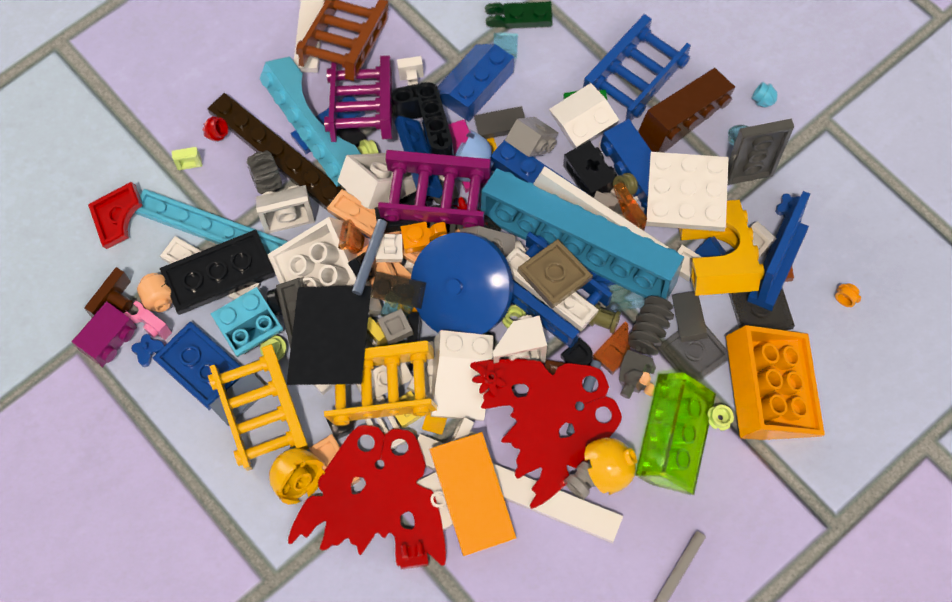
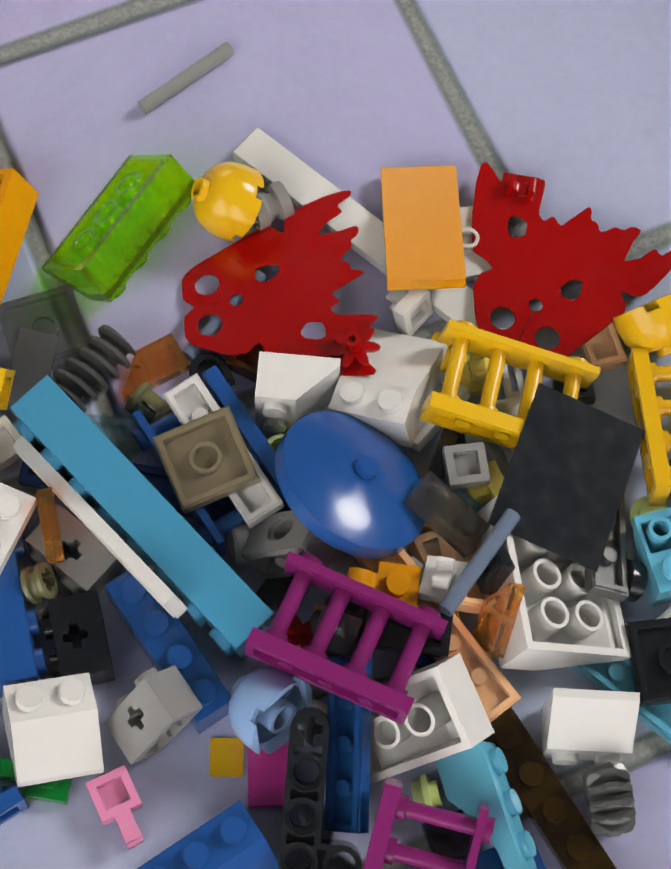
camera: 170 degrees left, 0 degrees up
dark grey tile [474,106,525,139] -> none
dark grey piece [619,350,656,399] -> none
yellowish green plate [707,404,734,431] -> none
none -> bright pink plate [85,765,144,849]

